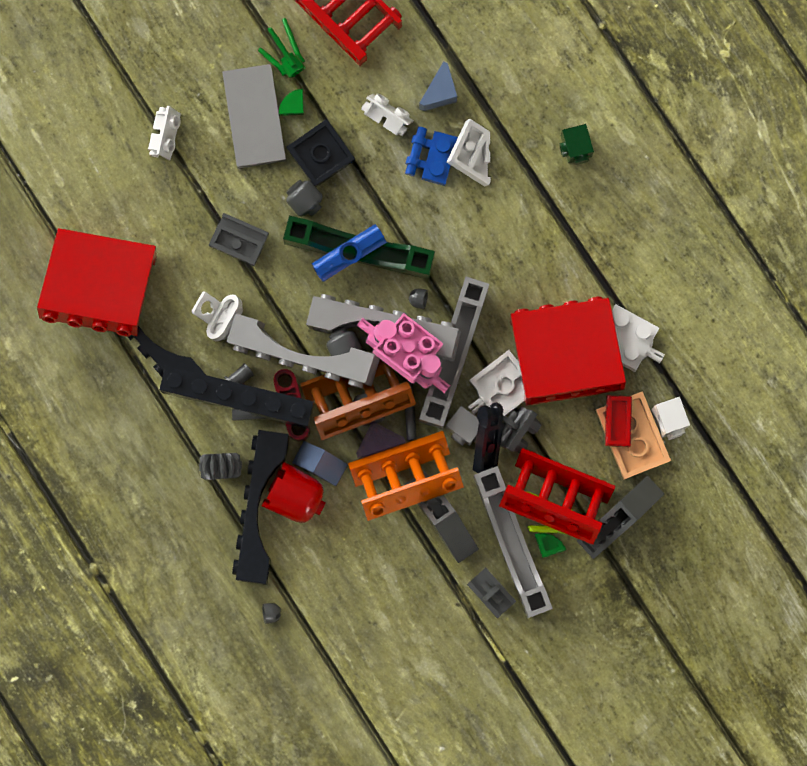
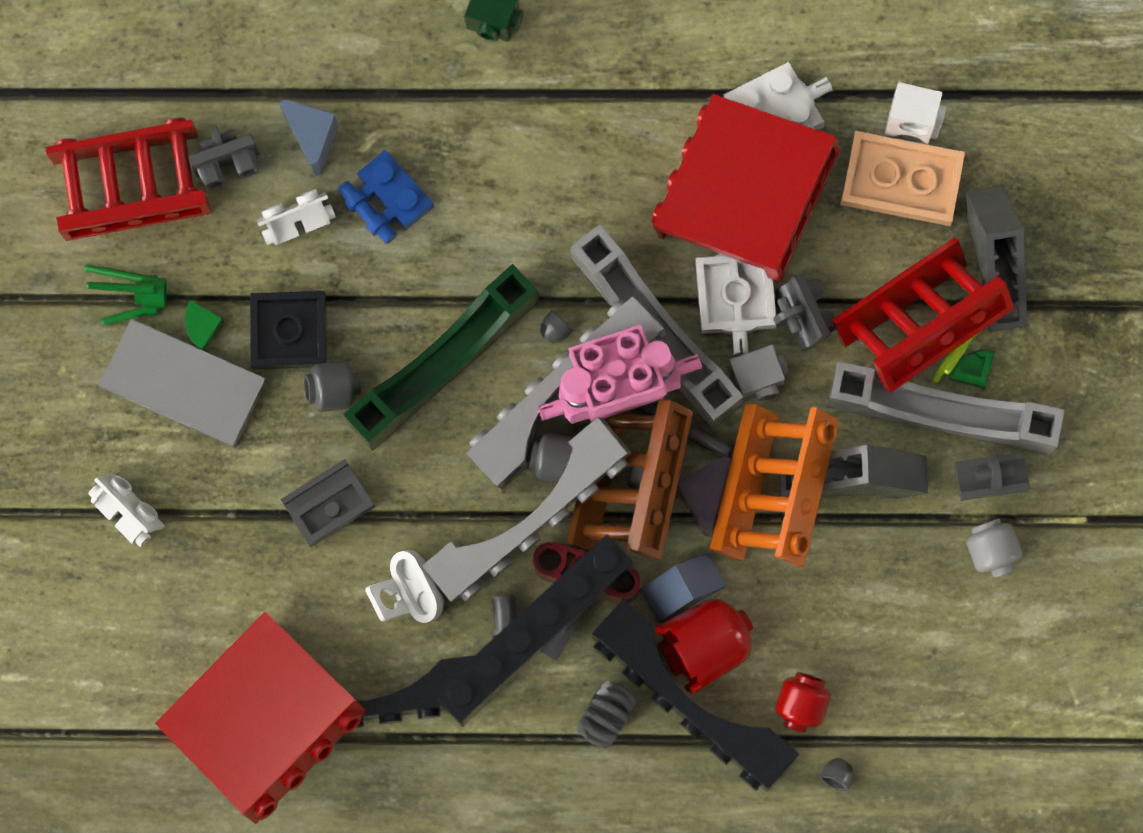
camera: 50 degrees left, 5 degrees down
blue piece [311,224,387,282] -> none
white wing [447,119,491,187] -> none
black hinge [472,402,504,473] -> none
red tile [605,395,632,447] -> none
none -> dark grey hips [188,125,259,191]
none -> red head [775,672,831,733]
none -> light grey head [966,518,1023,578]

